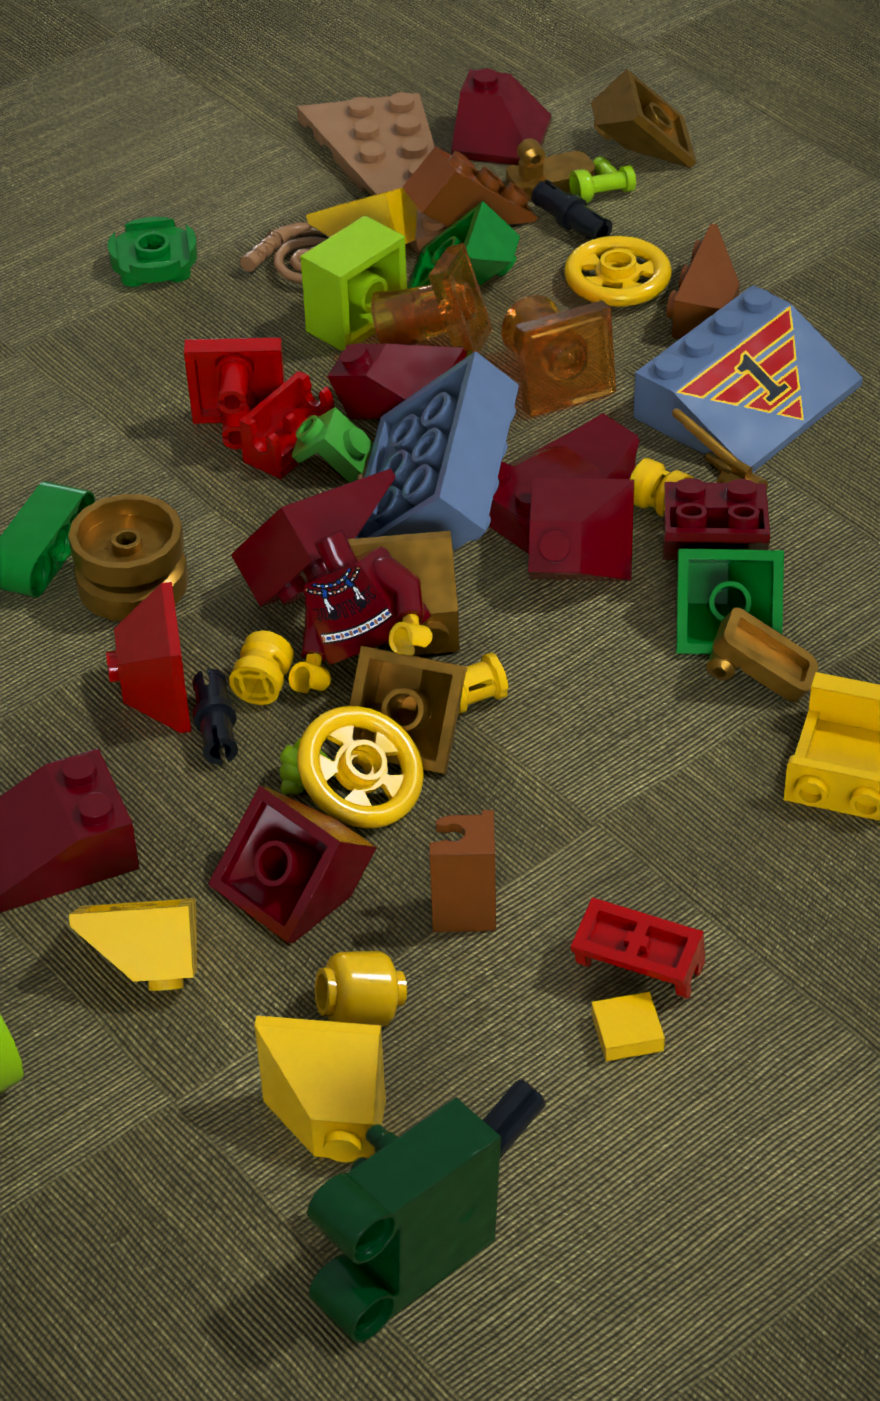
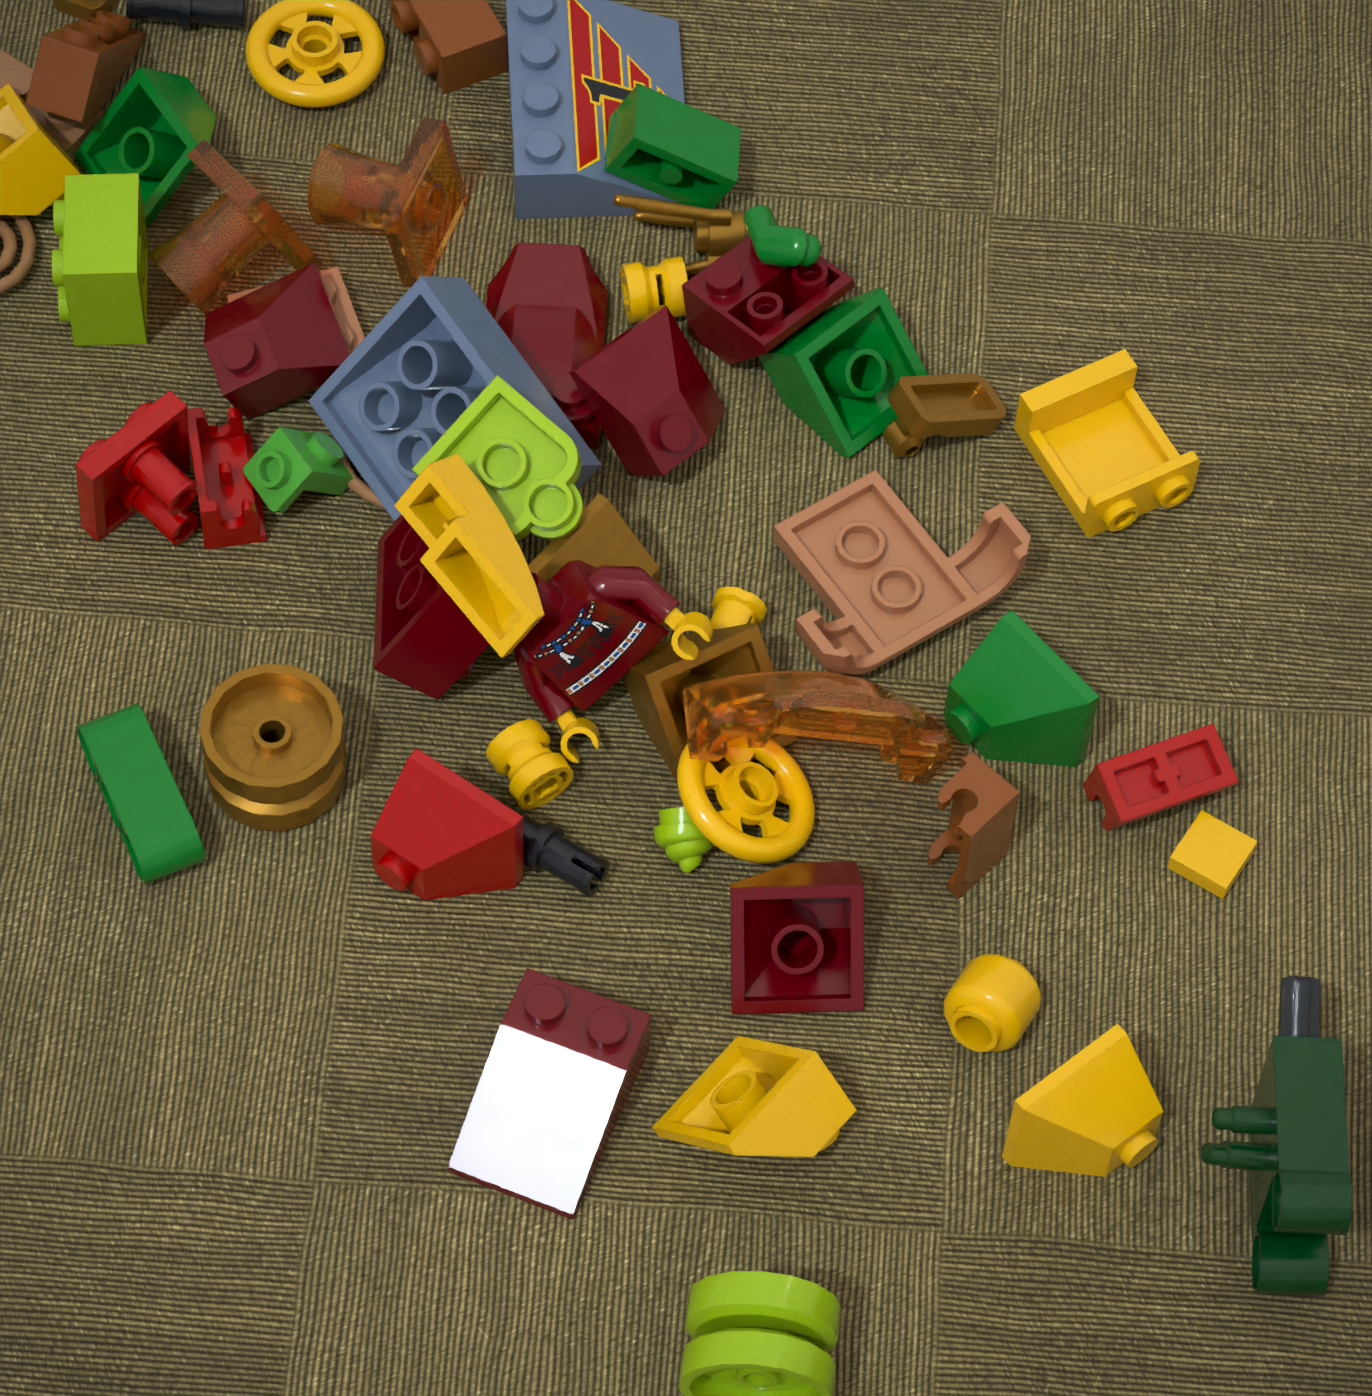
camera: 50 degrees left, 15 degrees up
none -> yellow slope [394,453,545,658]
none -> lime plate [412,375,584,541]
none -> green brick [604,83,741,209]
none -> clear orange windscreen [683,670,953,784]
none -> green arm [743,205,821,267]
none -> nougat piece [773,469,1031,675]
none -> green slope [943,610,1100,767]

